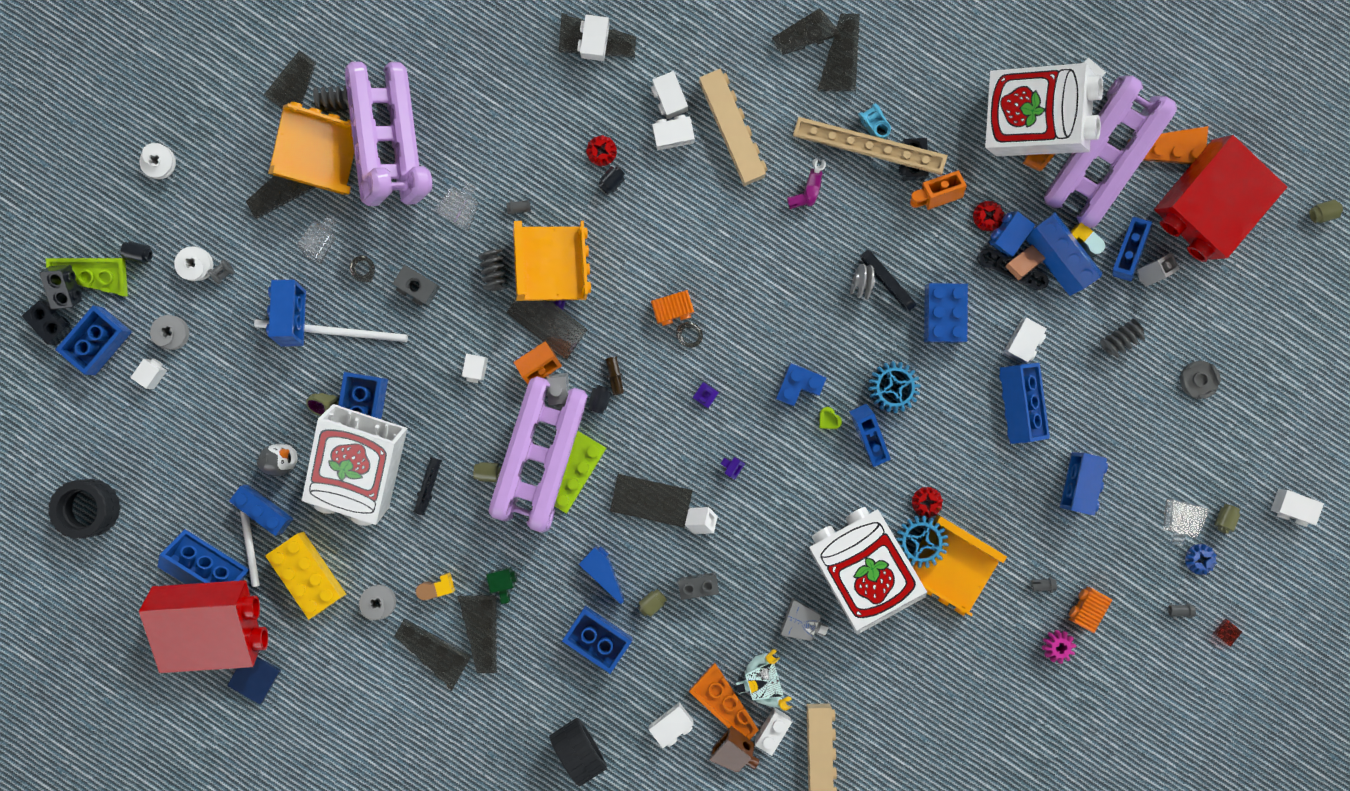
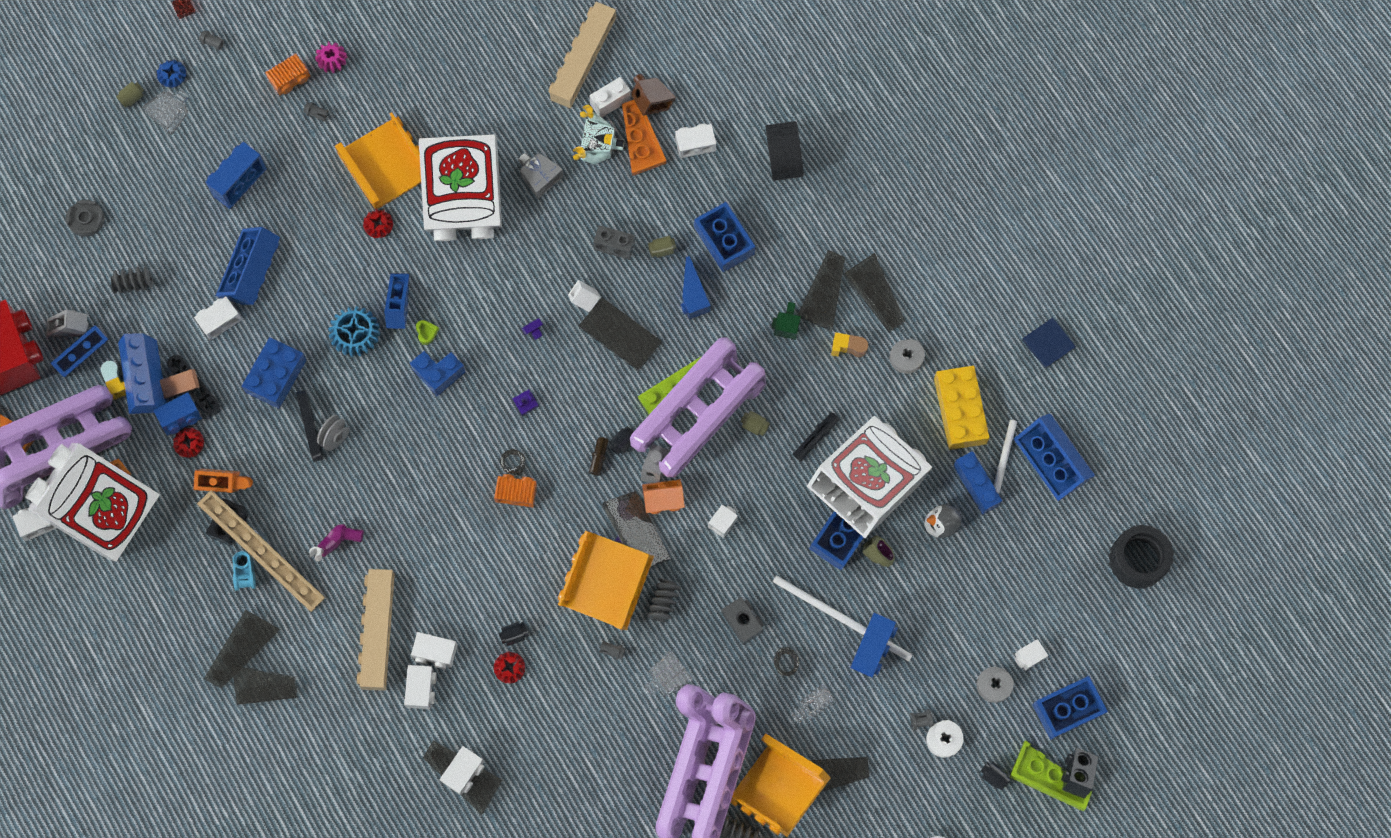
camera: 165 degrees left, 15 degrees down
black brick [22,301,72,346] -> none
brick [139,580,268,673] -> none
dark azure gear [896,516,949,568] -> none
white brick [1271,489,1324,527] -> none

